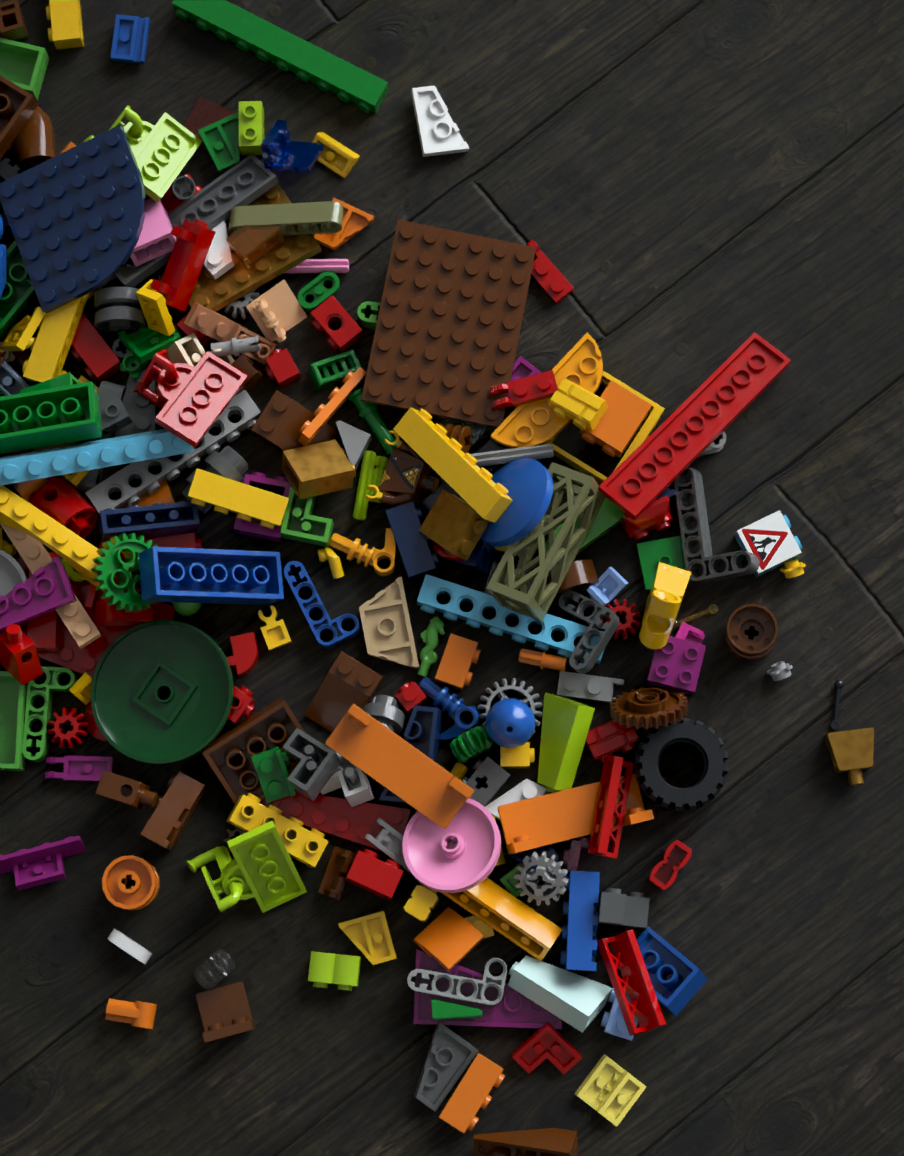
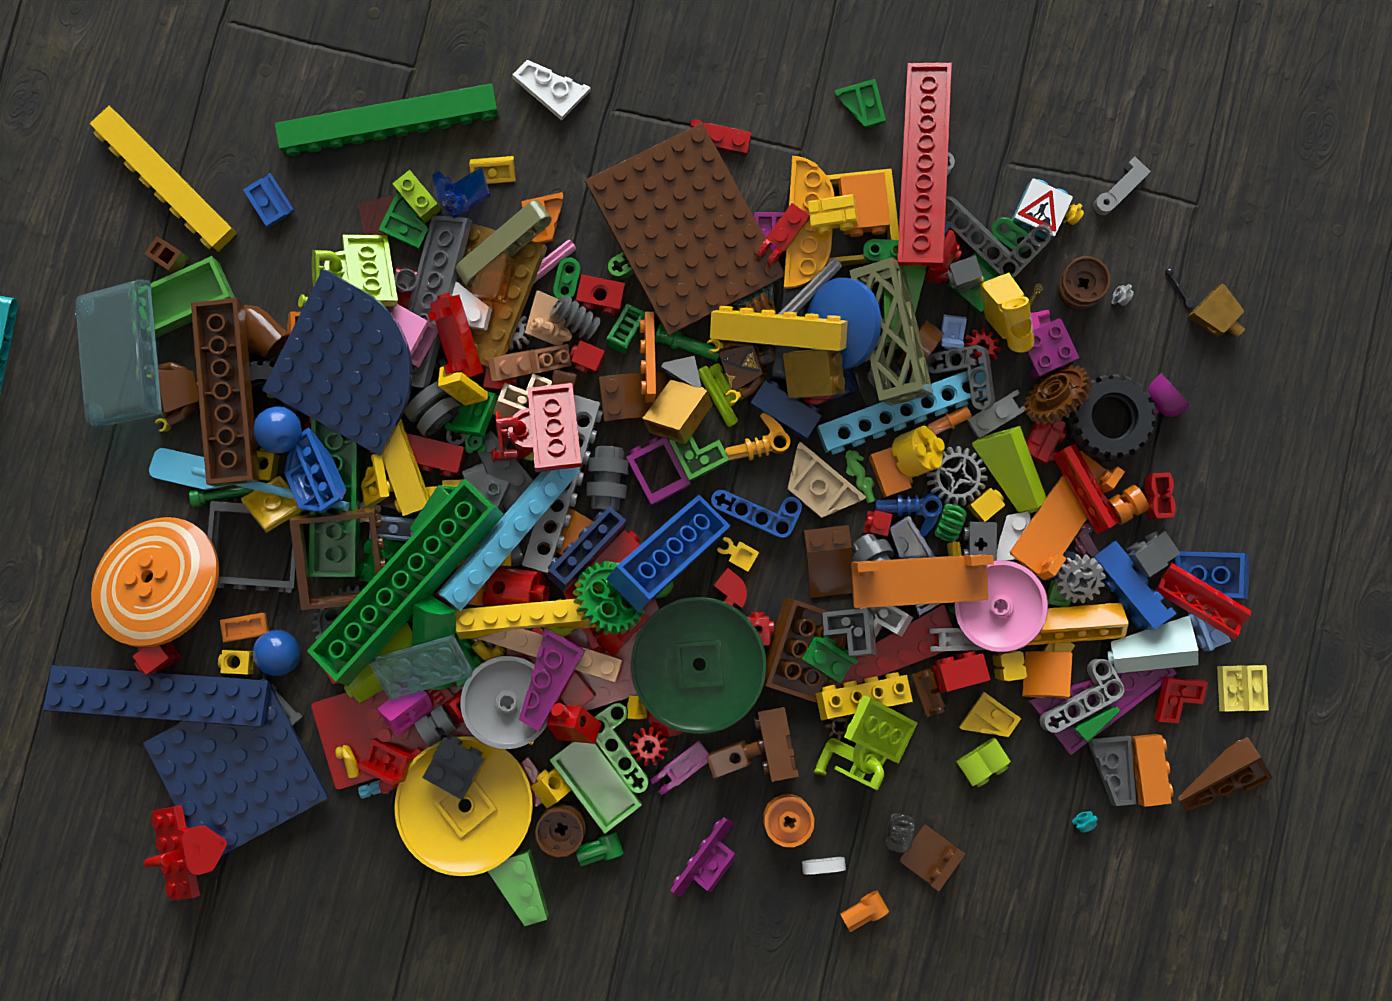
camera: 50 degrees left, 5 degrees up
yellow brick [187,468,289,529] -> none
light grey pin [211,335,261,357] -> none
yellow arm [318,547,345,579] -> none
blue piece [485,698,536,748] -> none
none -> dark grey piece [550,296,600,340]
none -> green wing [835,79,886,128]
none -> green plate [863,239,899,263]
none -> yellow brick [892,426,945,477]
none -> dark grey brick [947,255,984,294]
none -> green plate [992,217,1030,253]
none -> teal plate [1072,811,1097,832]
none -> light grey leg [1093,157,1151,215]
none -> orange wheel [1108,485,1149,525]
none -> magenta cylinder [1147,374,1191,417]

